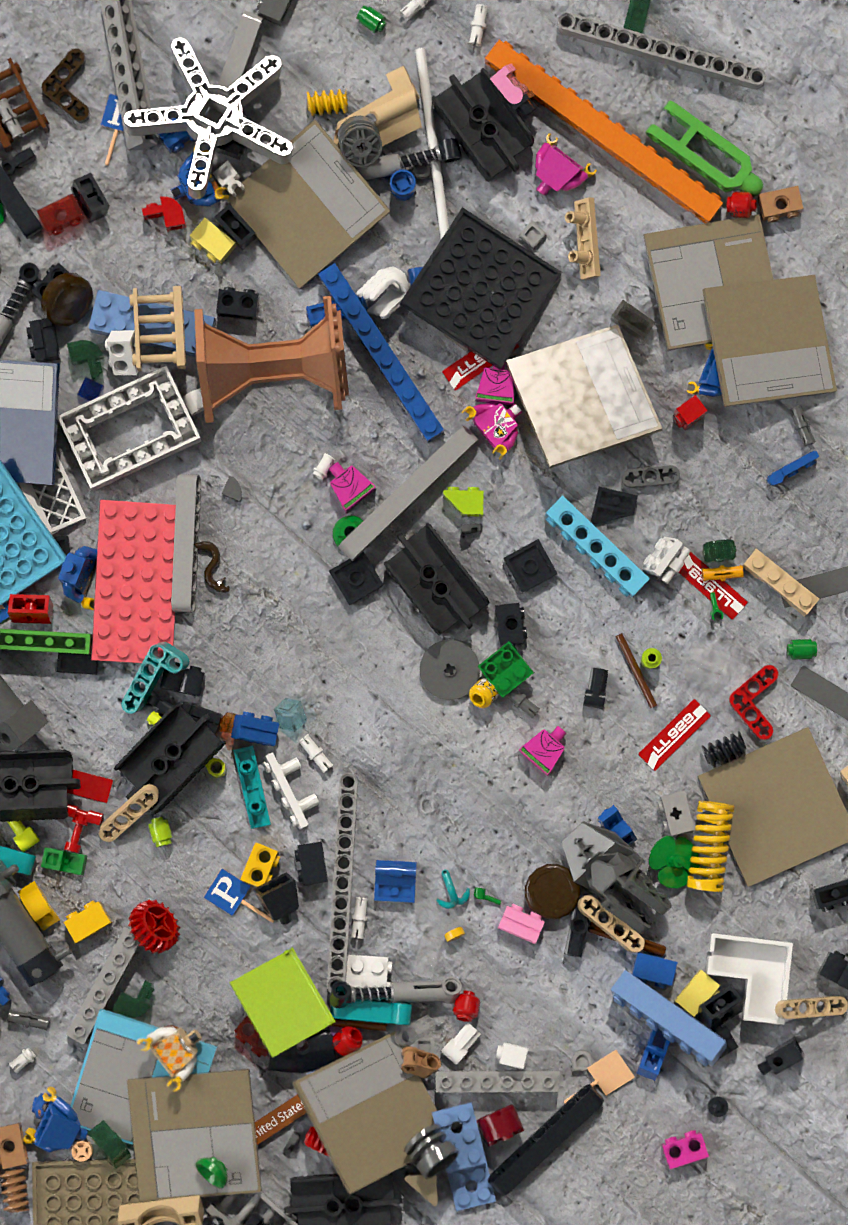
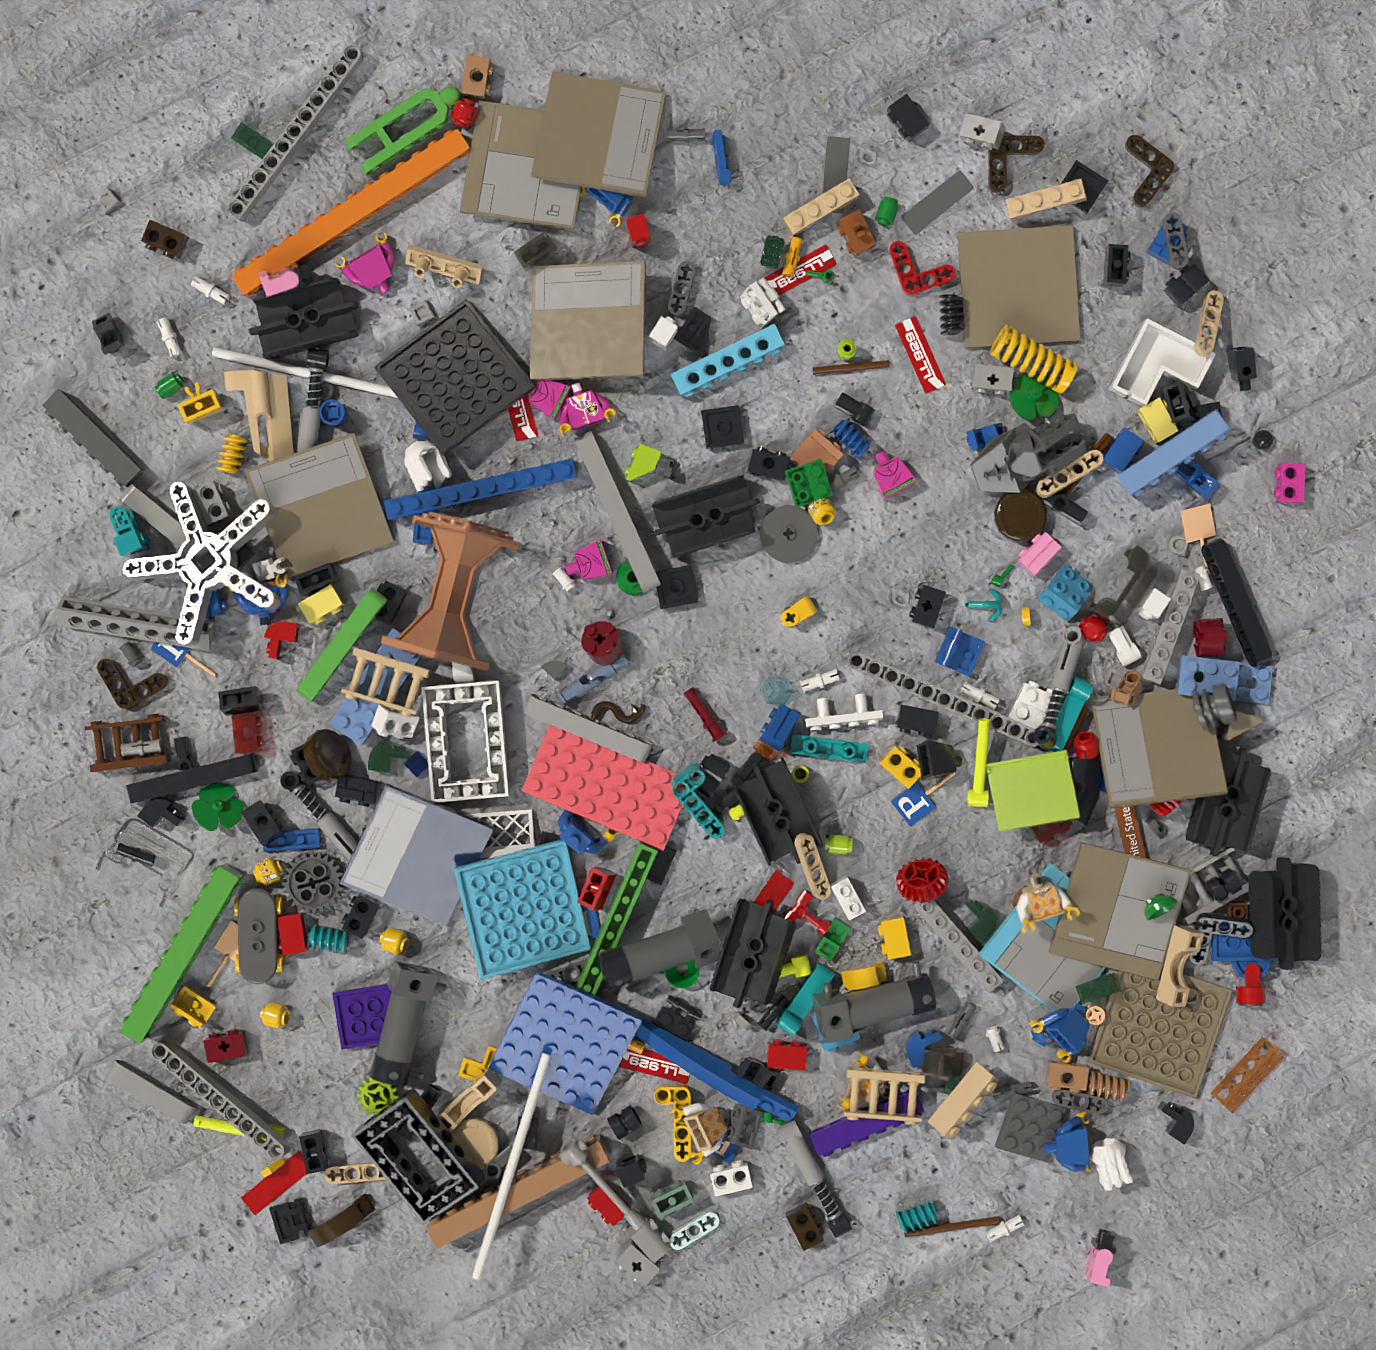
camera: 75 degrees left, 5 degrees up
dark grey wheel [338,116,382,167] -> none
none -> teal brick [109,506,151,557]
none -> dark grey pin [119,641,142,667]
none -> yellow brick [177,382,224,425]
none -> light grey brick [192,481,232,526]
none -> bright green beam [296,587,388,702]
none -> sand blue piece [557,654,630,706]
none -> dark red brick [581,621,625,665]
none -> white brick [649,316,678,351]
none -> dark red pin [683,687,727,742]
none -> yellow piece [781,595,818,627]
none -> nougat bracket [790,429,843,474]
none -> blue piece [830,418,872,460]
none -> white brick [830,876,866,920]
none -> dark orange brick [836,209,876,257]
none -> black brick [909,585,946,629]
none -> neon yellow piece [967,718,990,807]
none -> dark azure bracket [1037,565,1093,621]
none -> clear smoke windscreen [1087,545,1158,628]
none -> white pin [1194,565,1213,591]

